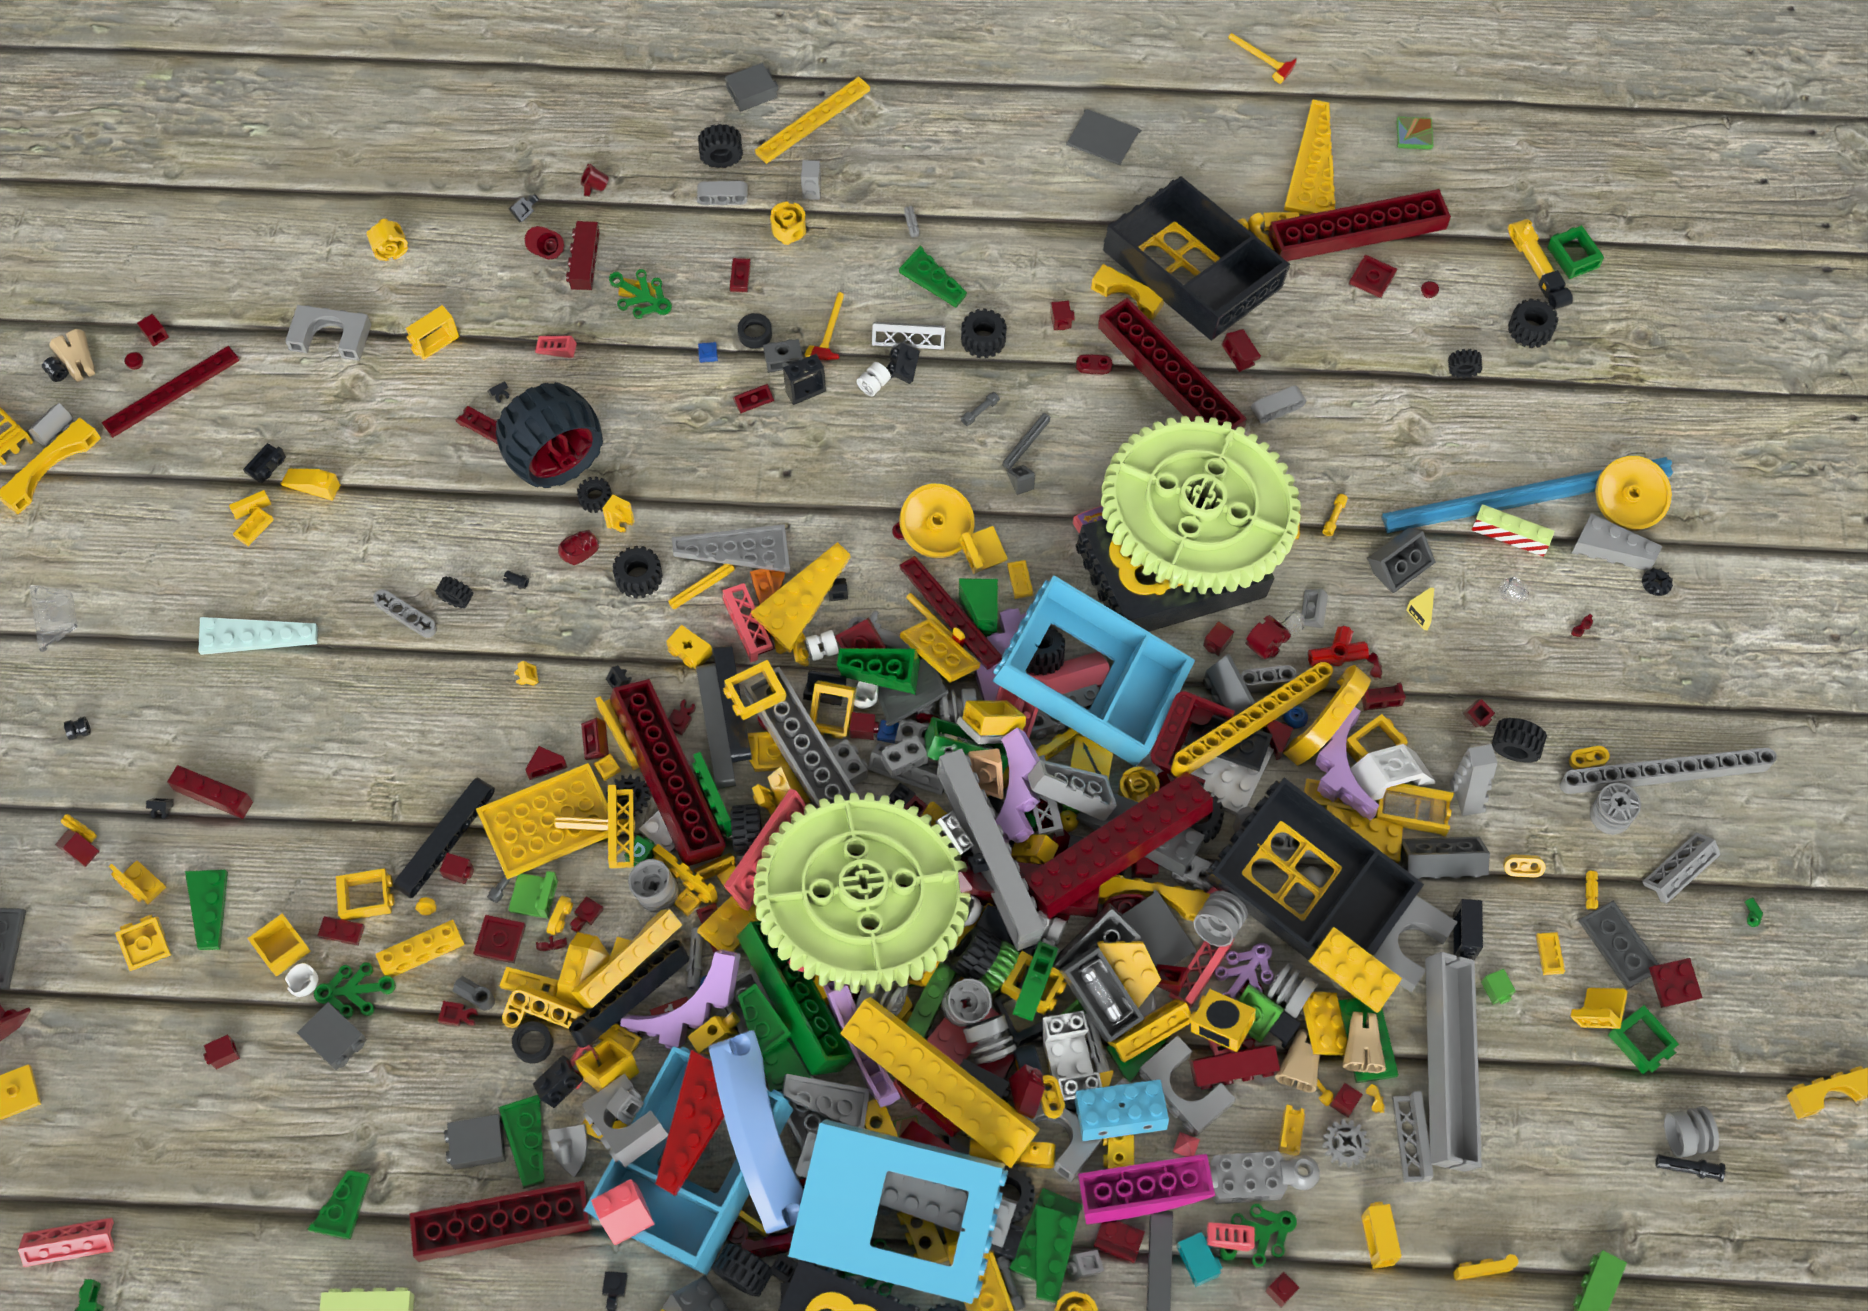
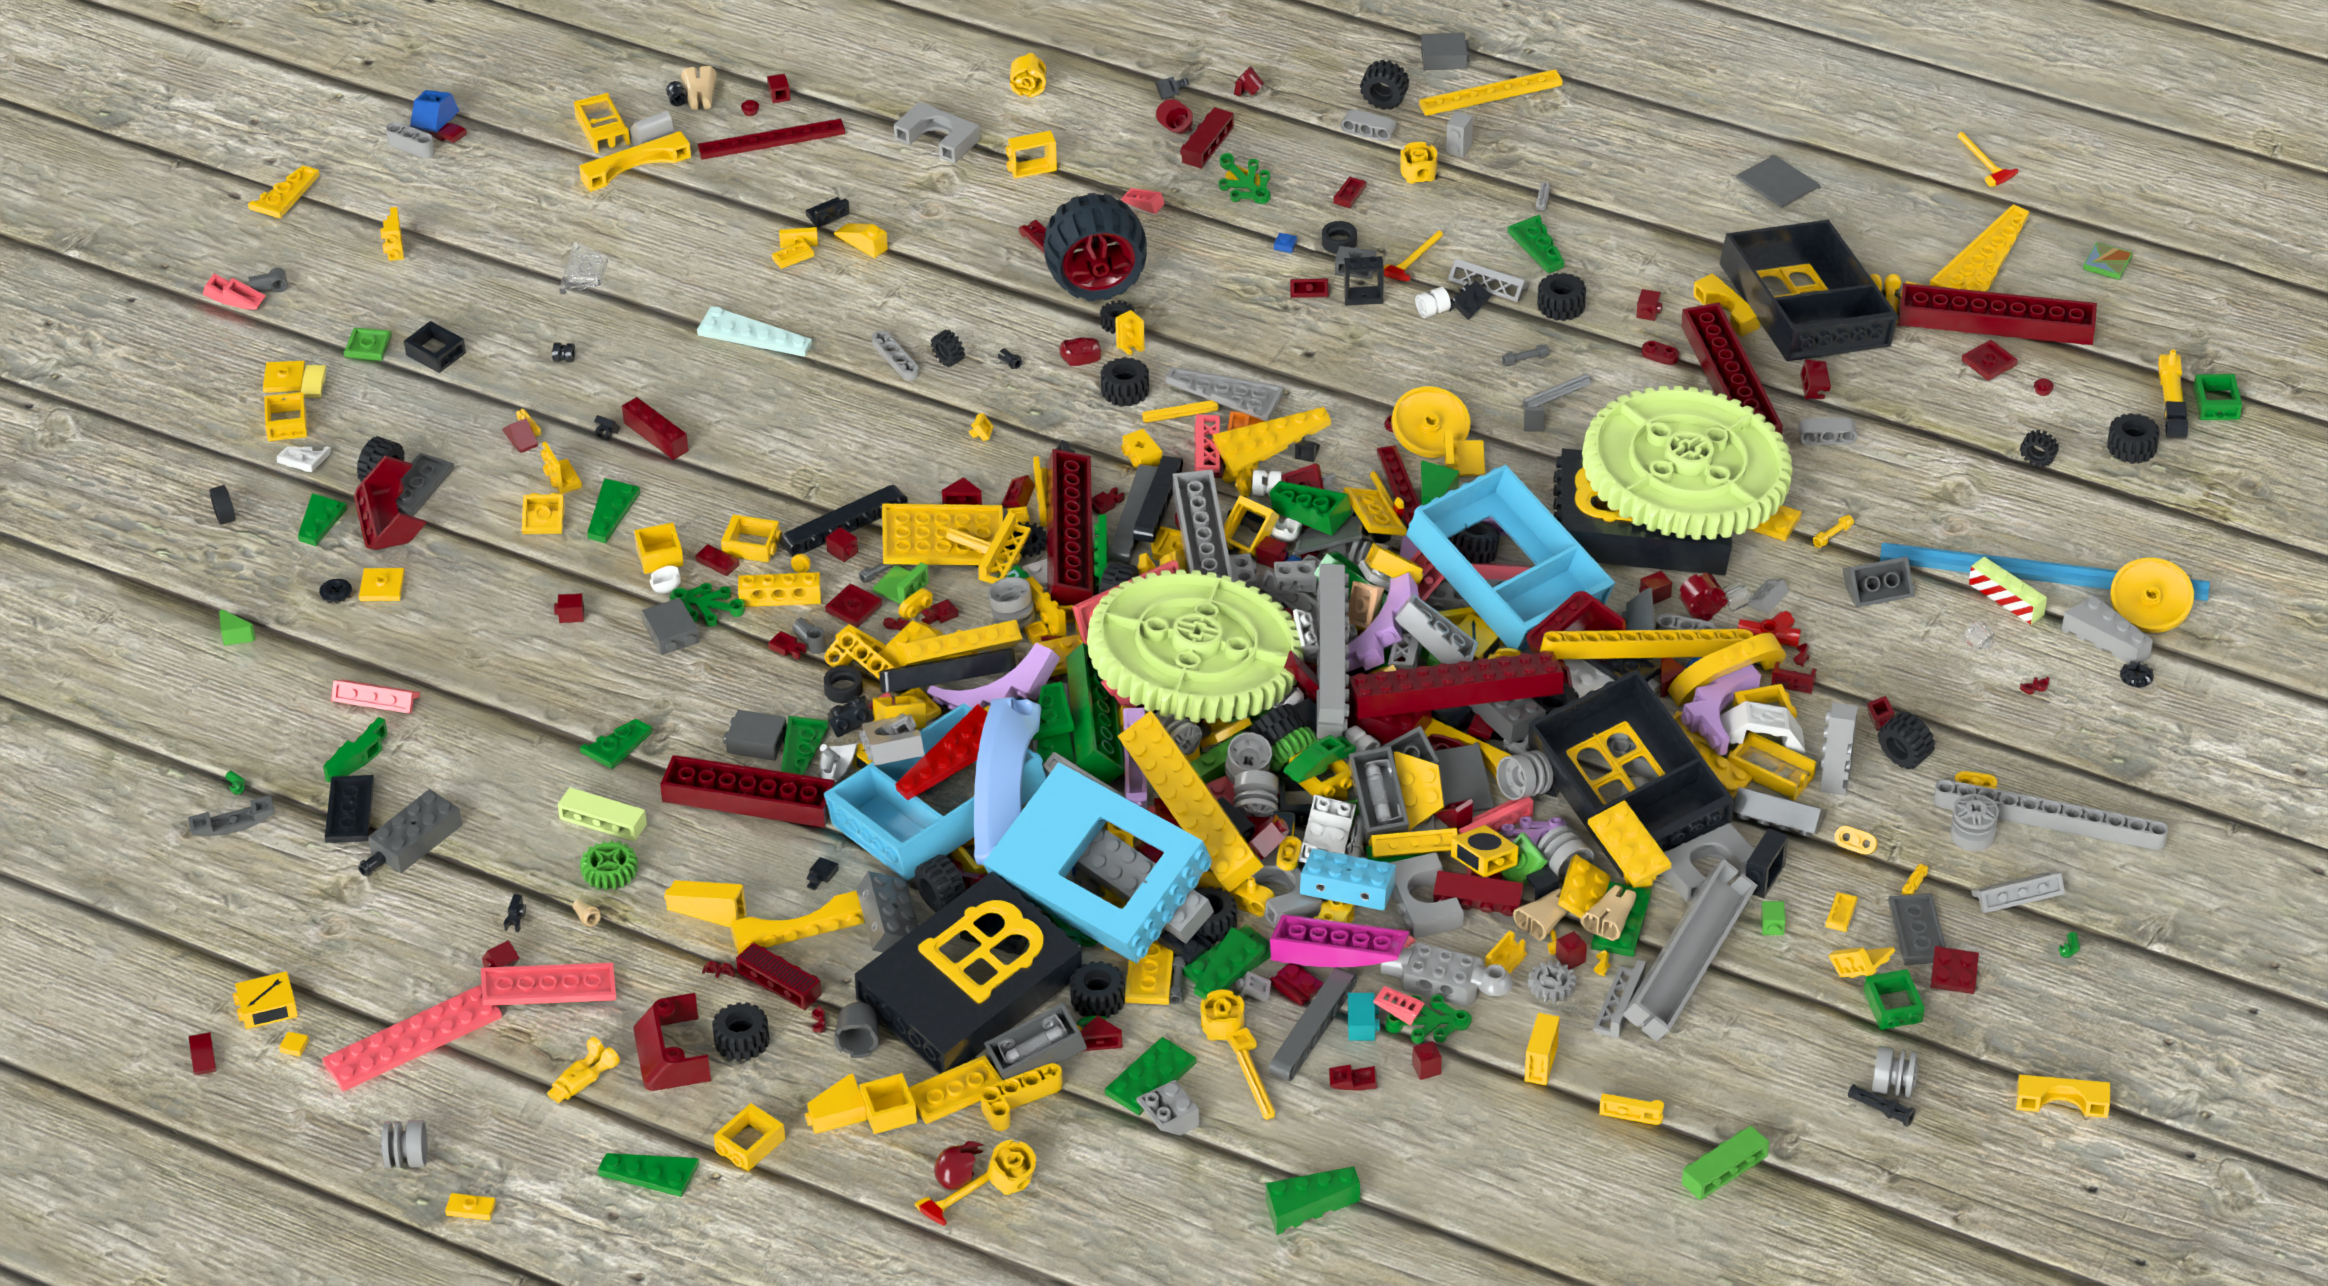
camera: 25 degrees right, 20 degrees down
coral slope [591,1179,655,1245] -> none
yellow window [723,659,786,720] -> none
black plate [967,853,990,874] -> none
light yellow slope [1406,588,1434,630] -> none

